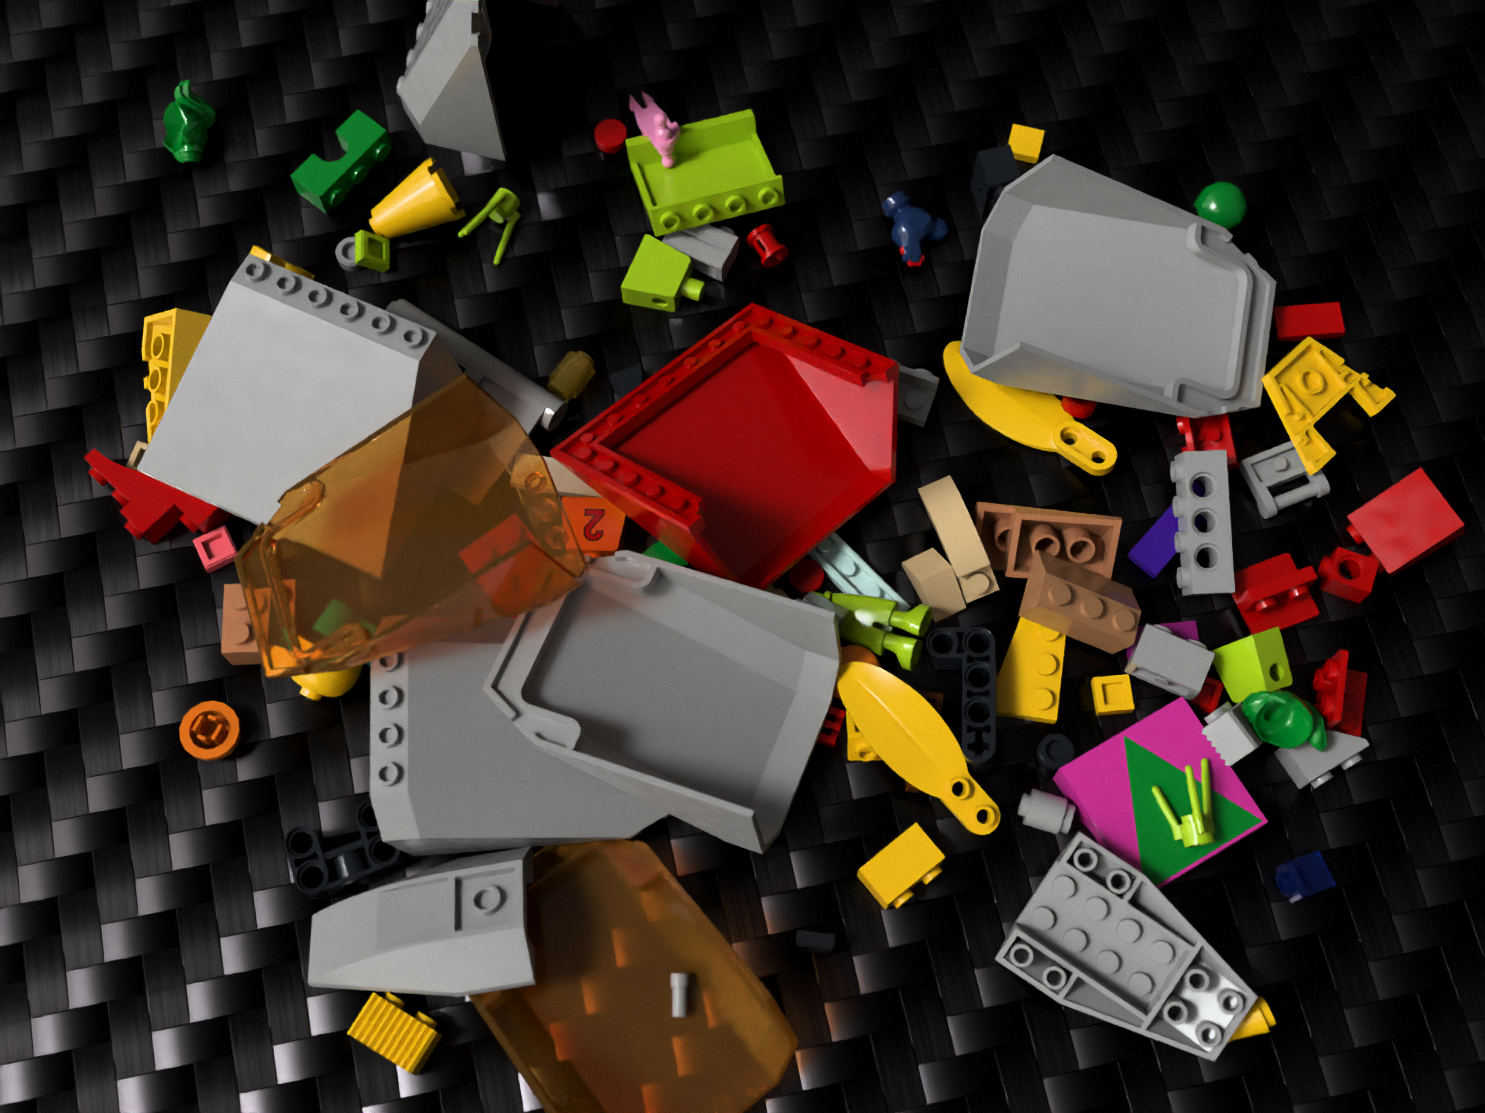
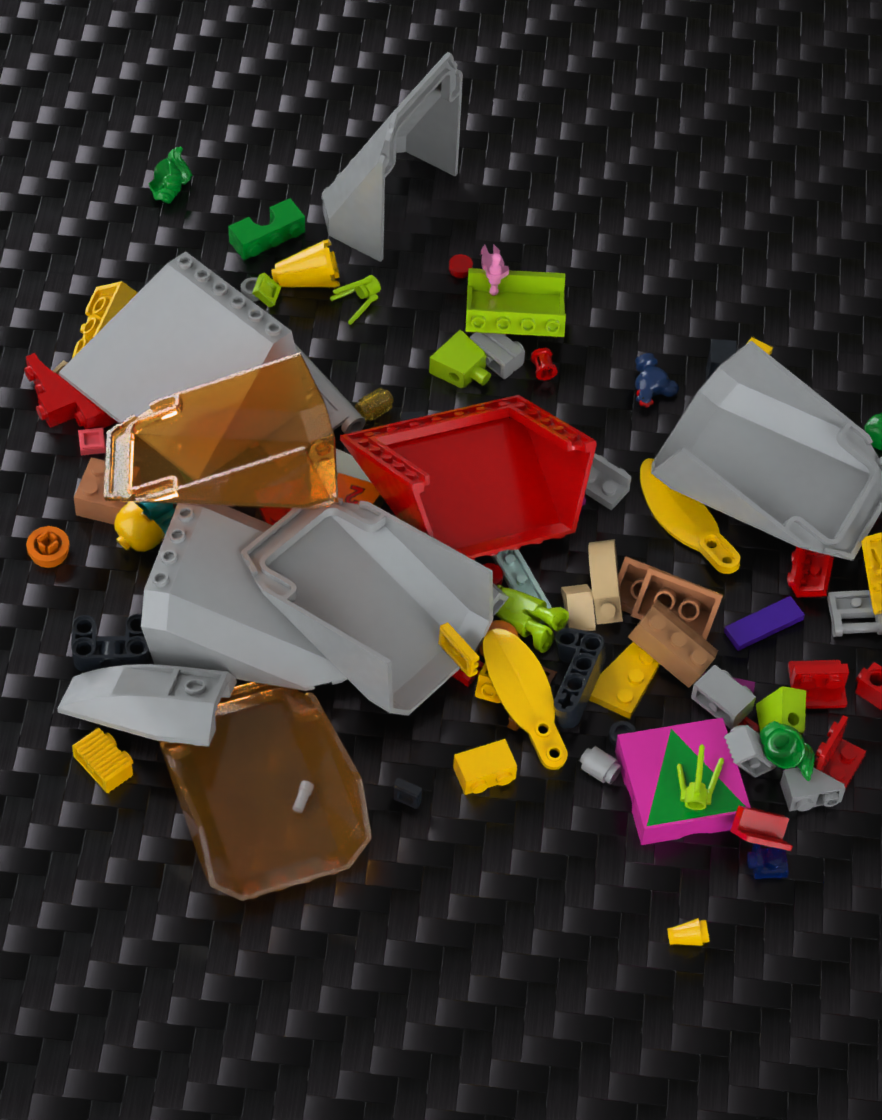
camera: 15 degrees right, 15 degrees down
light grey wedge [995,831,1258,1062] -> none
red tile [1061,396,1097,419] -> none
yellow tile [1091,674,1135,716] -> none
light grey brick [1170,450,1235,596] -> none
none -> yellow tile [438,622,479,677]
none -> red panel [730,805,793,851]

